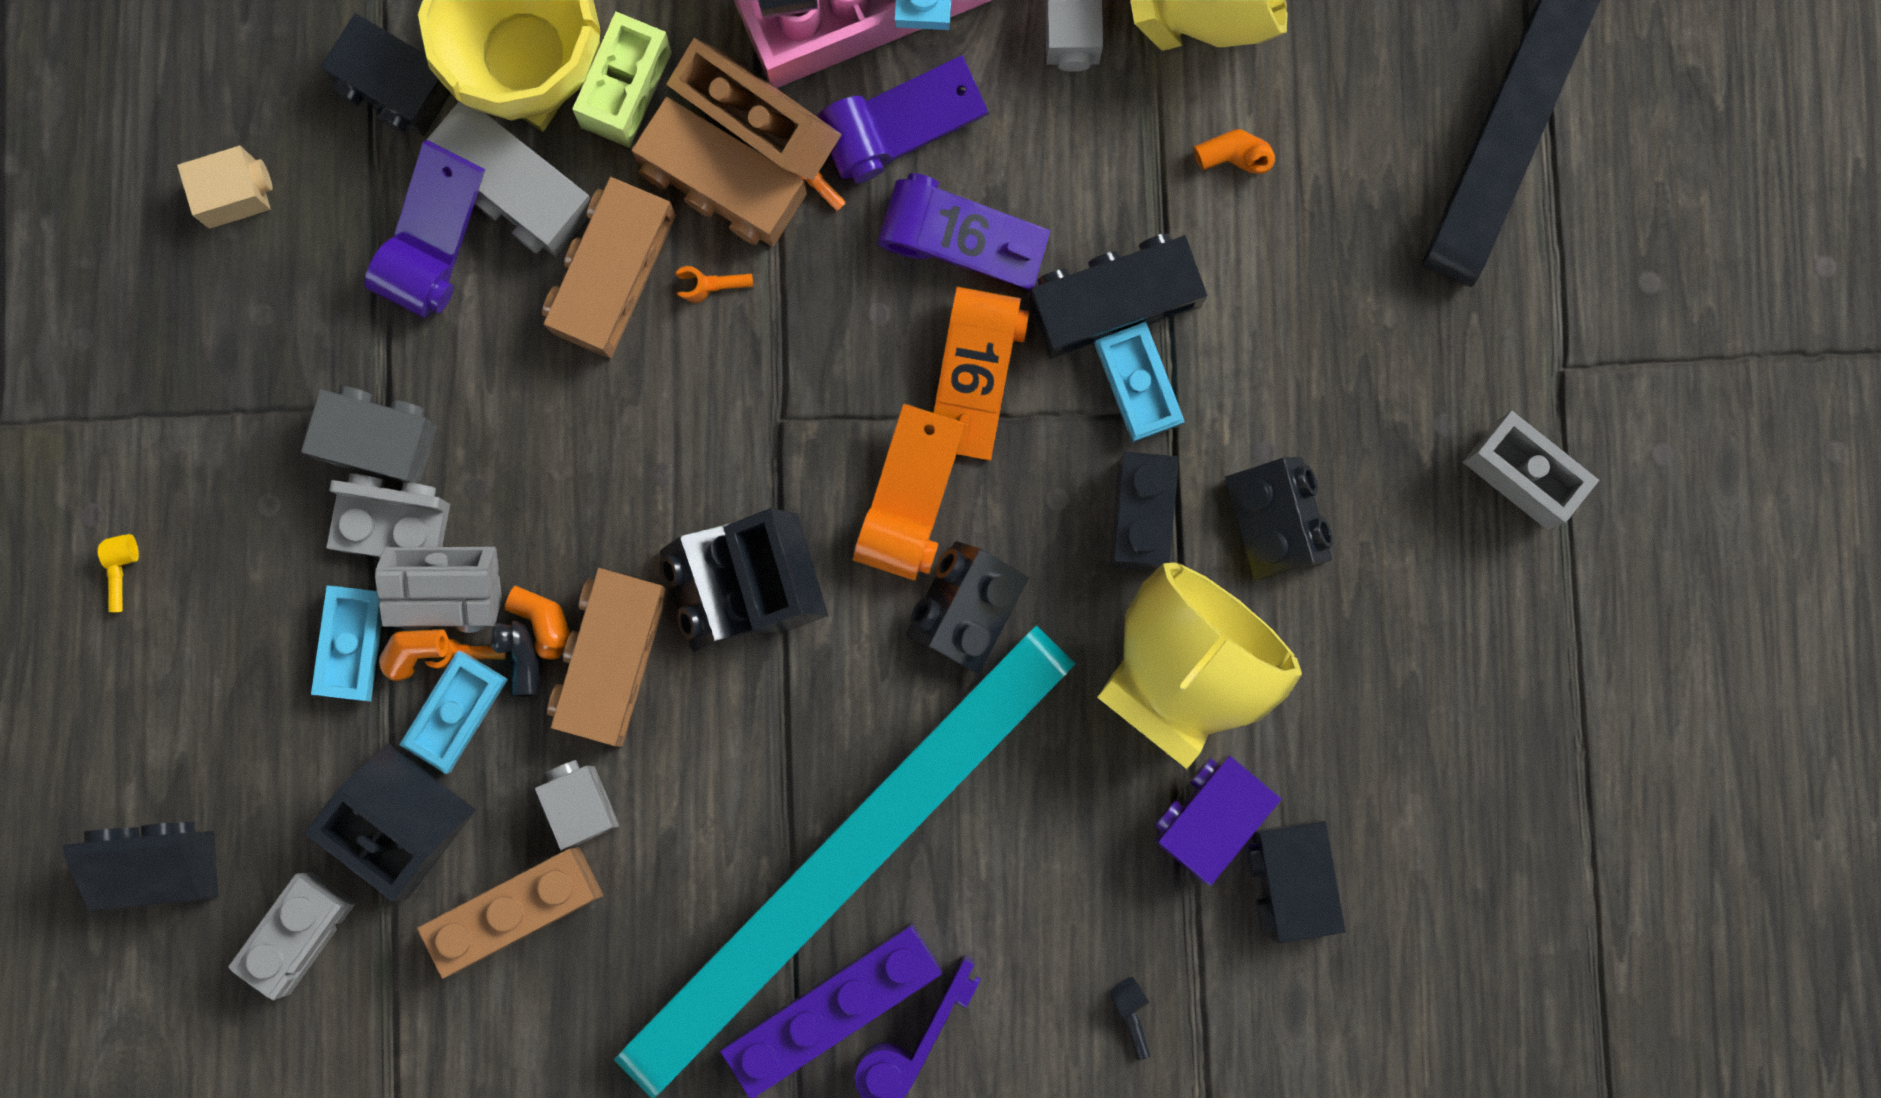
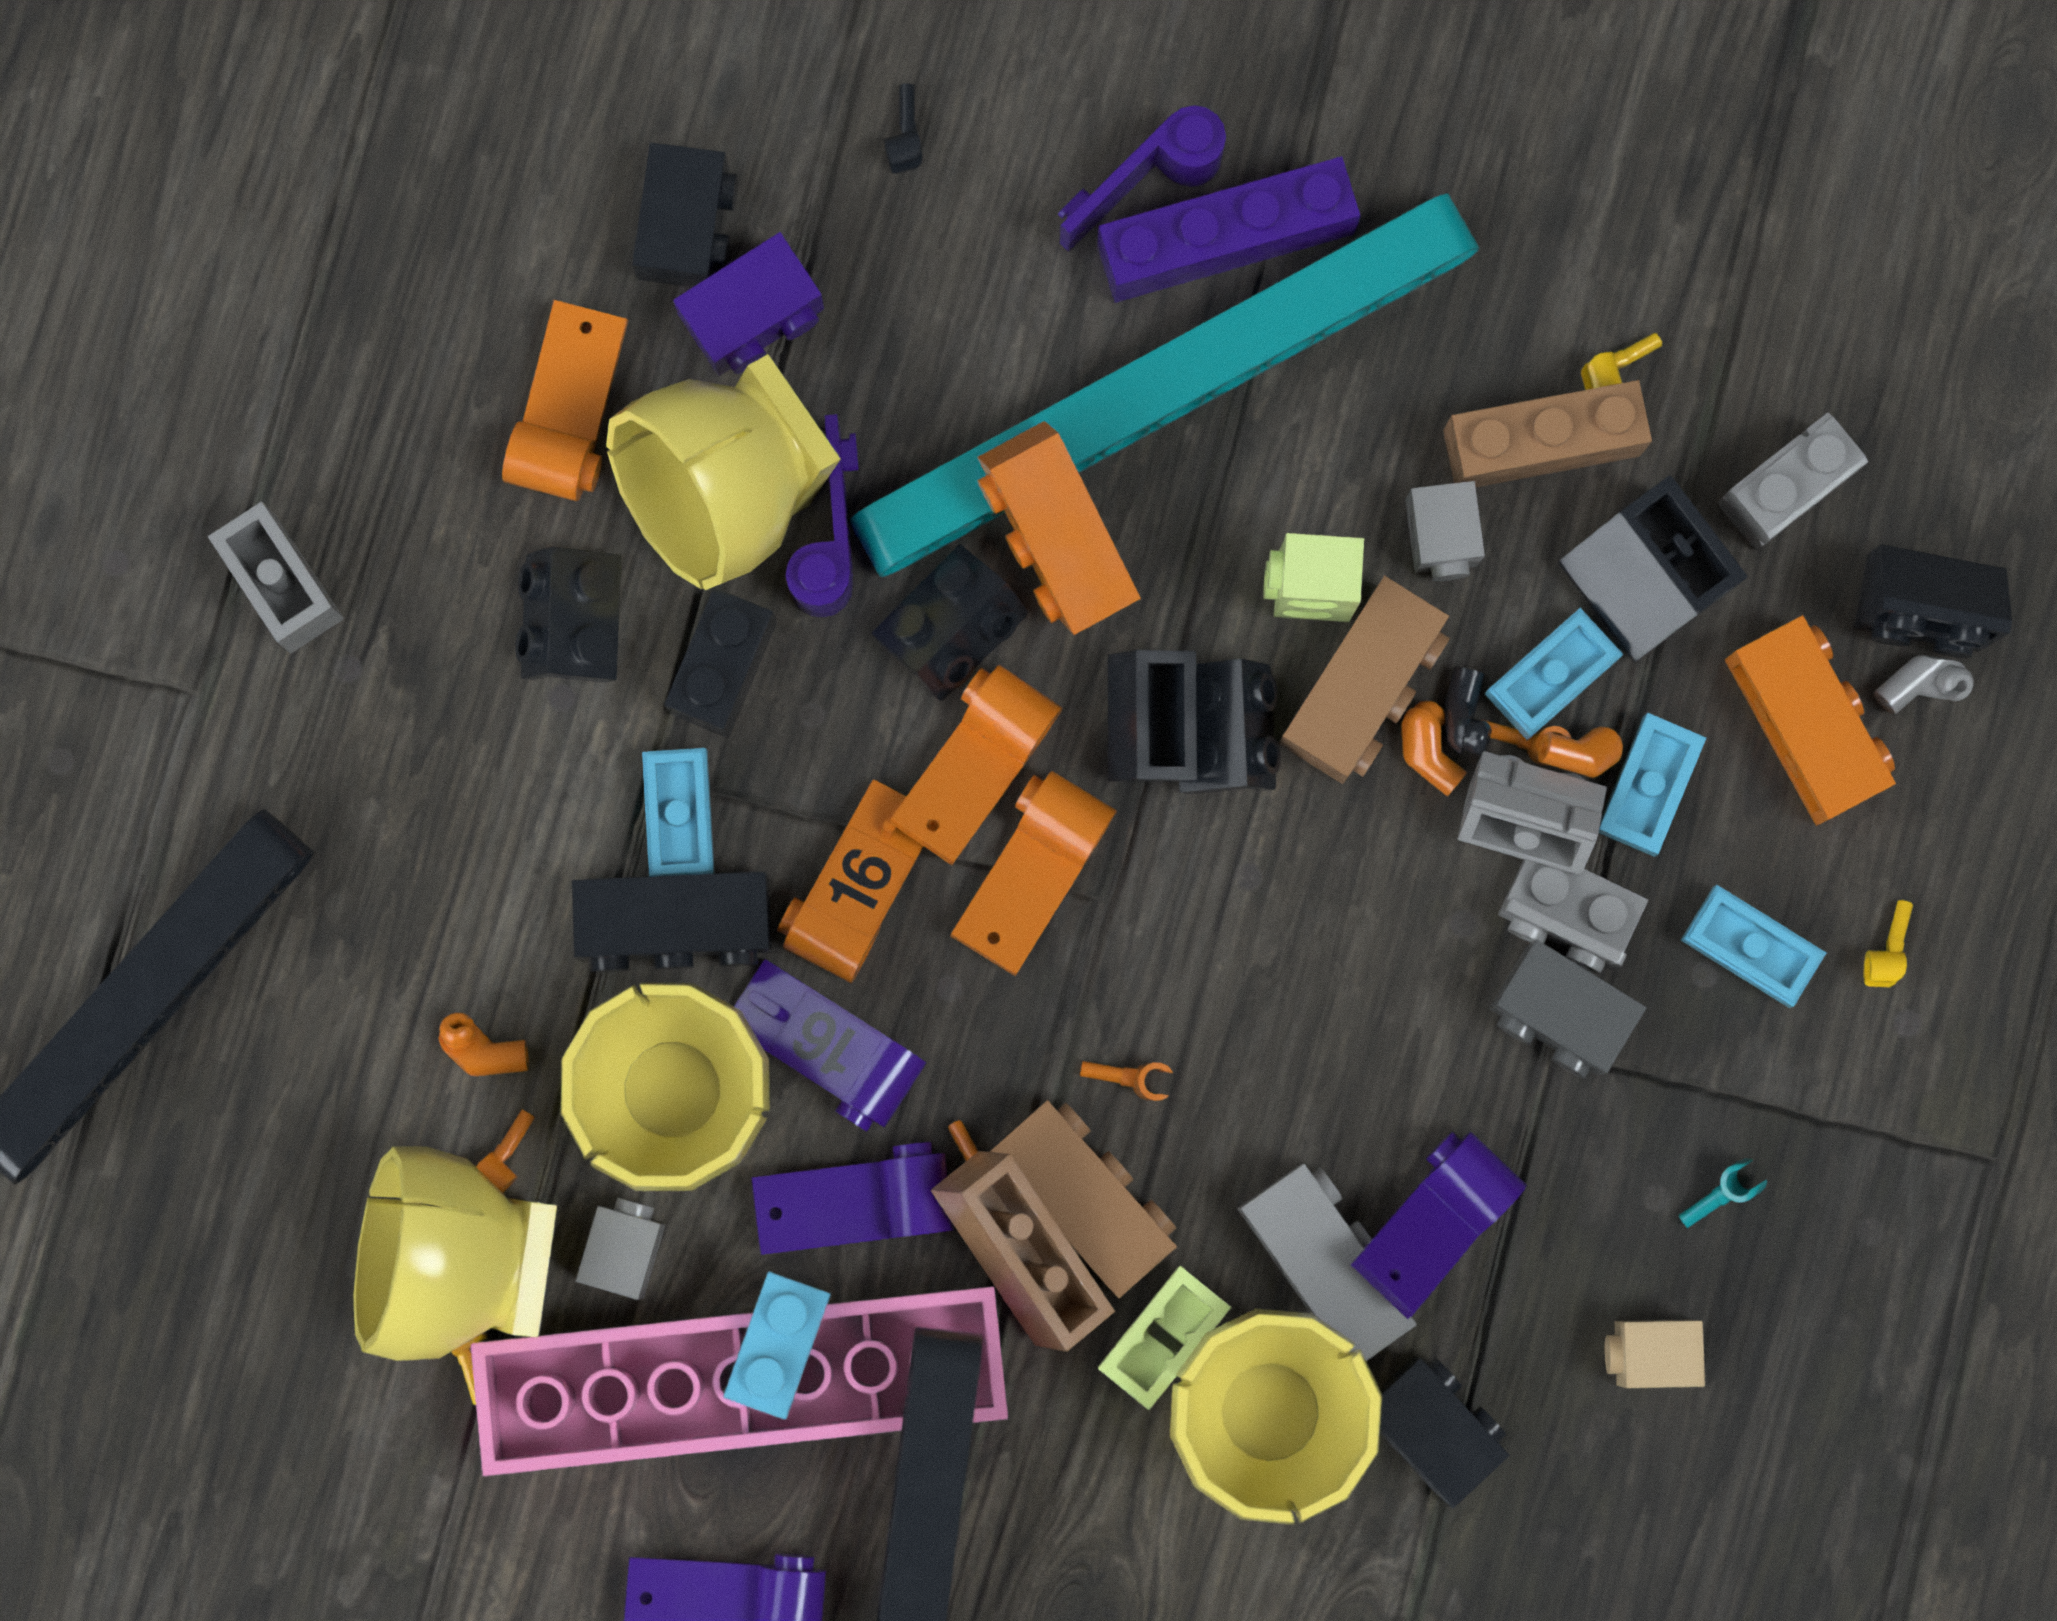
camera: 165 degrees left, 0 degrees up
medium nougat brick [542,177,676,359] -> none
none -> orange hand [476,1110,535,1193]
none -> orange door [502,300,628,502]
none -> light yellow plate [561,982,770,1191]
none -> dark purple door [786,414,859,618]
none -> orange door [950,771,1117,976]
none -> orange brick [977,421,1141,635]
none -> yellowish green brick [1263,533,1364,622]
none -> yellow hand [1581,333,1662,390]
none -> teal hand [1678,1158,1767,1228]
none -> medium azure plate [1681,885,1826,1008]
none -> orange brick [1724,615,1896,826]
none -> light grey arm [1873,655,1974,715]

